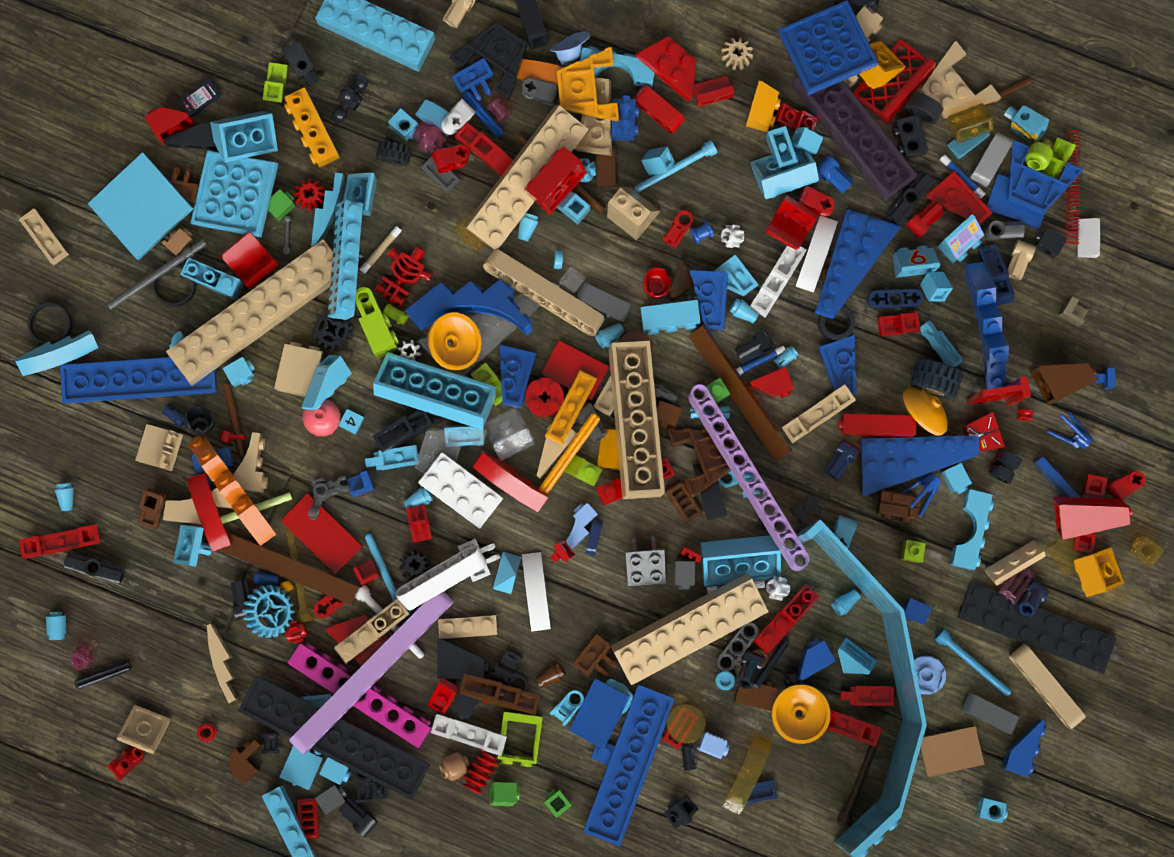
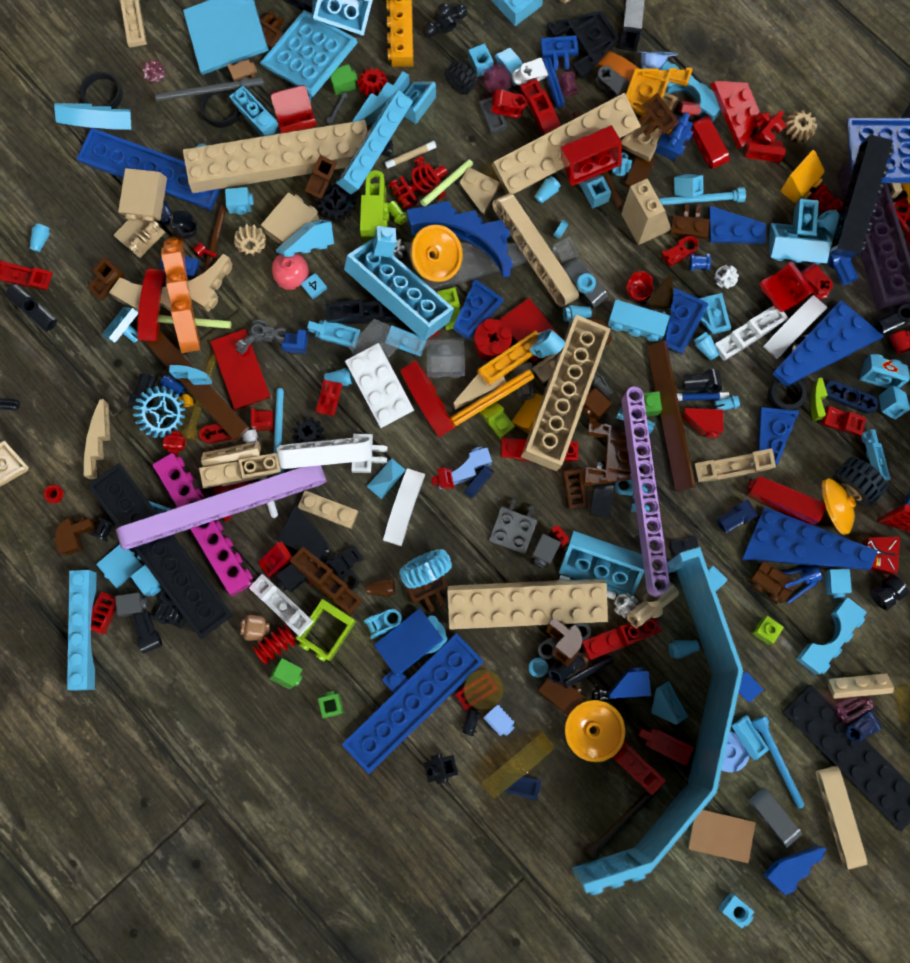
camera: 30 degrees right, 5 degrees down
none -> tan brick [118,168,167,223]
none -> clear pink gear [142,59,166,83]
none -> medium azure slope [169,365,212,385]
none -> tan plate [201,441,261,467]
none -> tan gear [234,224,266,256]
none -> reddish brown brick [305,155,337,199]
none -> medium azure brick [373,226,396,257]
none -> medium azure gear [399,549,452,588]
none -> yellowish green bar [420,159,473,207]
none -> tan wing [460,167,501,215]
none -> medium azure piece [530,329,565,358]
none -> brick [546,618,582,667]
none -> medium azure tile [576,273,596,293]
none -> tan piece [627,583,679,628]
none -> reddish brown hinge [638,93,679,136]
none -> reddish brown hinge [670,203,710,239]
none -> red slope [677,100,701,116]
none -> blue wing [708,206,766,244]
none -> medium azure tile [731,715,769,761]
none -> red hips [753,110,786,145]
none -> lime slope [810,378,828,421]
none -> black brick [830,134,894,258]

